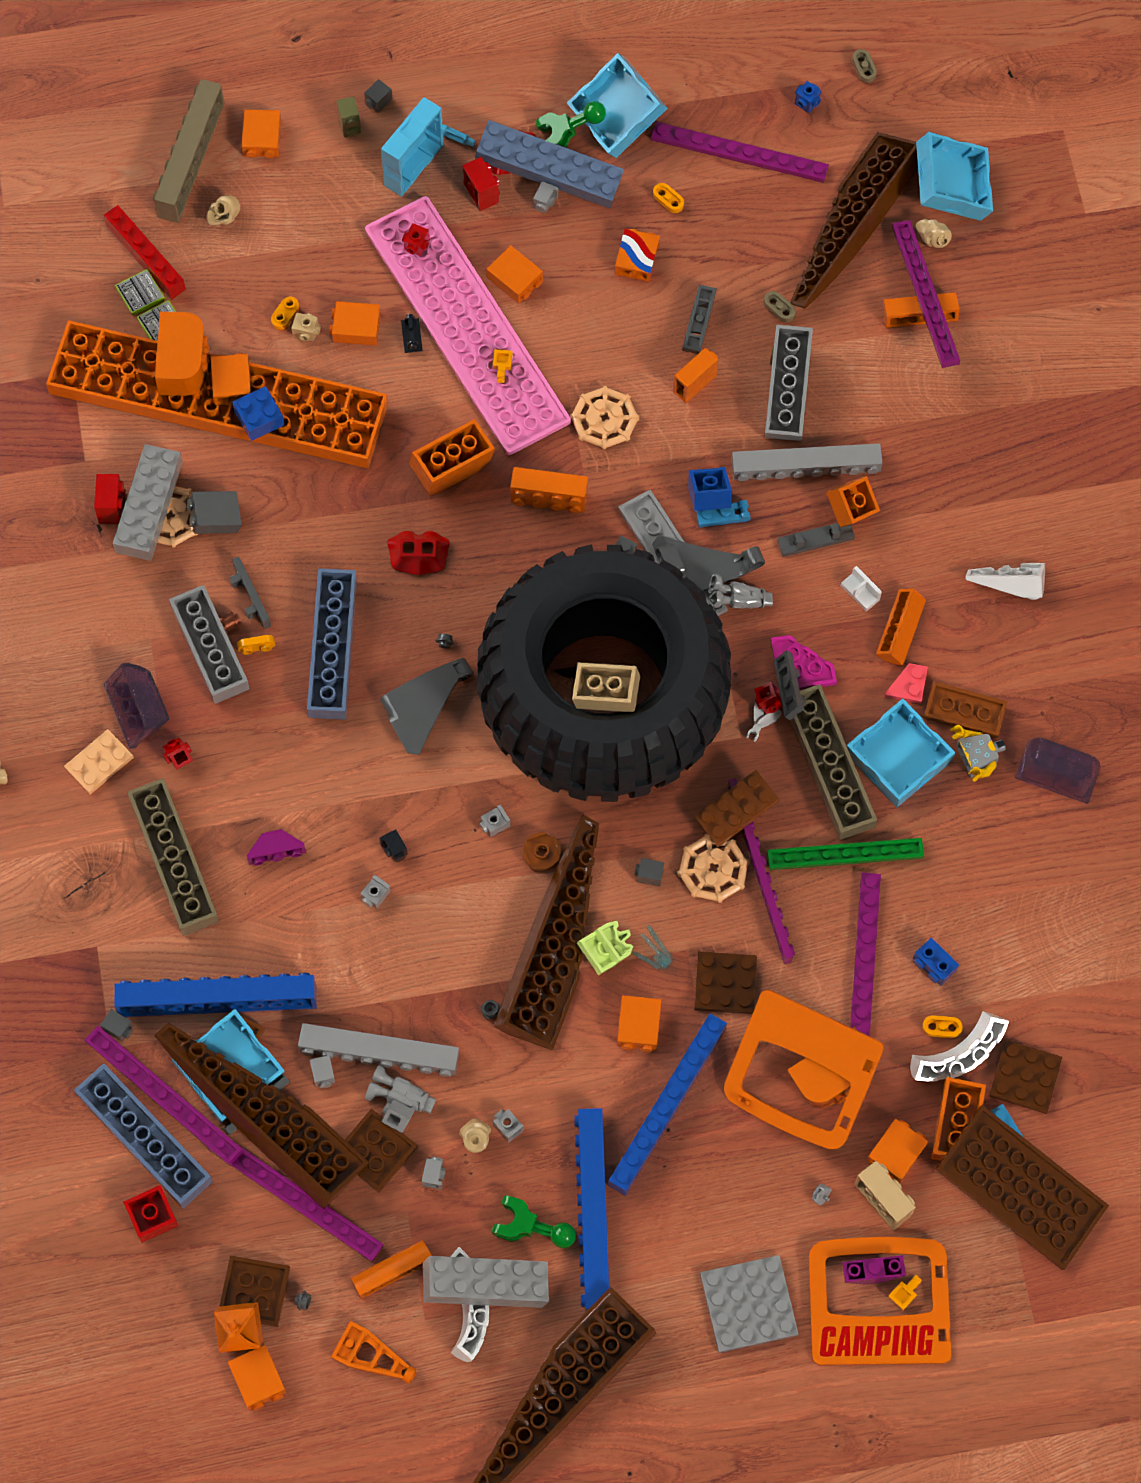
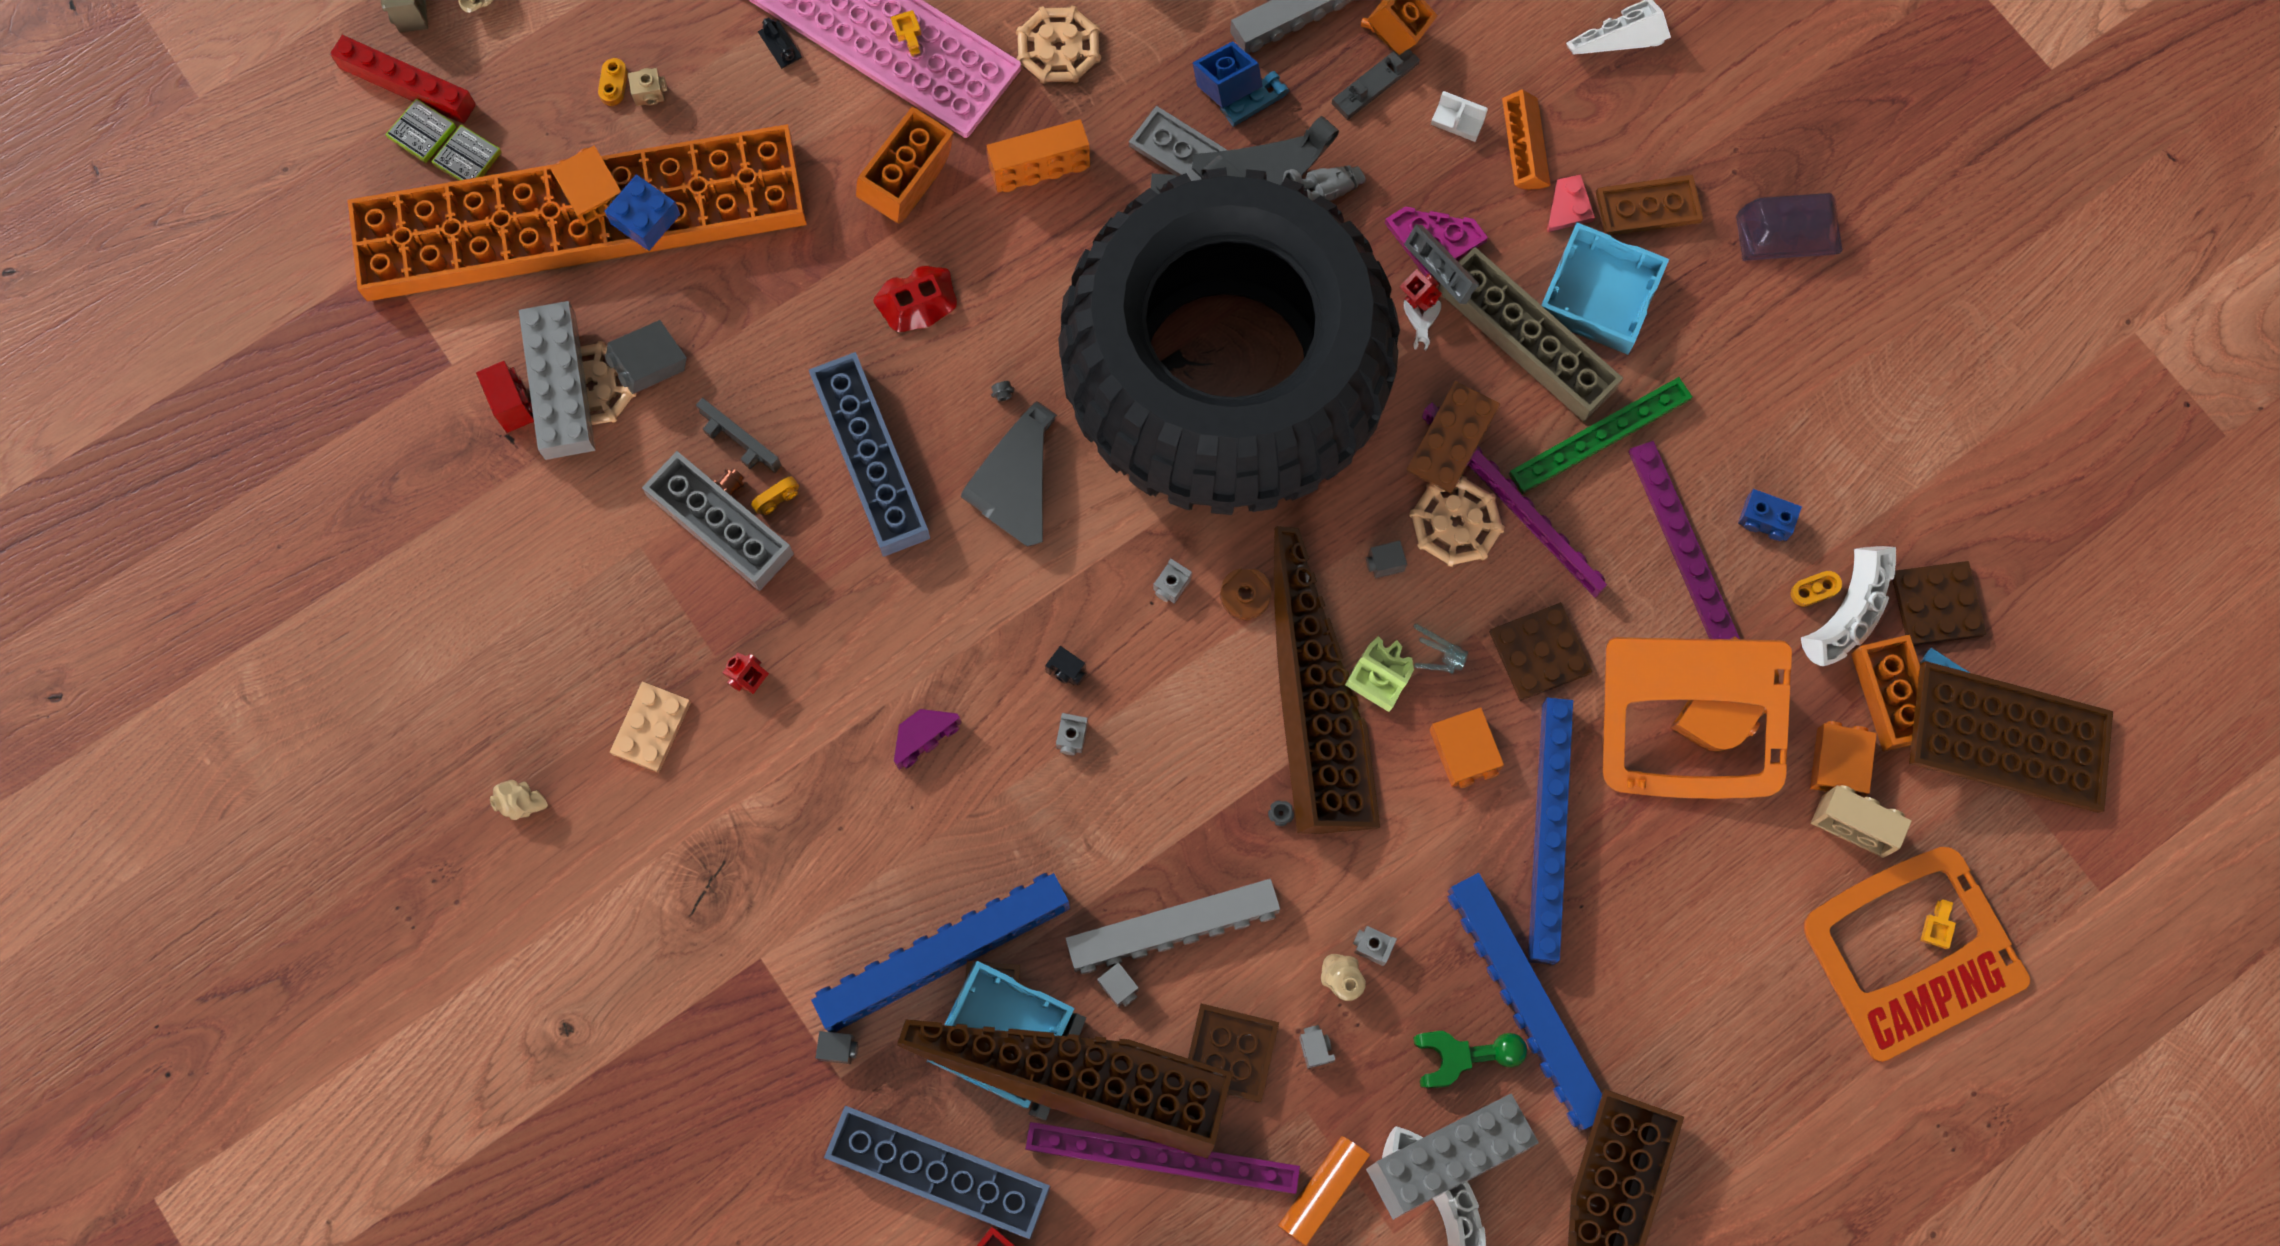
camera: 25 degrees left, 5 degrees up
magenta plate [84,1026,243,1166] -> none
clear purple windscreen [104,663,169,749] -> none
dark tan brick [127,778,219,936] -> none
orange brick [155,311,210,396] -> none
orange brick [329,301,381,346] -> none
light grey piece [365,1065,436,1114] -> none
light grey brick [381,1099,416,1133] -> none
tan brick [572,663,640,712] -> none
light grey plate [700,1255,799,1353] -> none
light grey piece [812,1183,832,1205] -> none
magenta slope [842,1255,906,1285] -> none
torso [950,725,1006,782] -> none

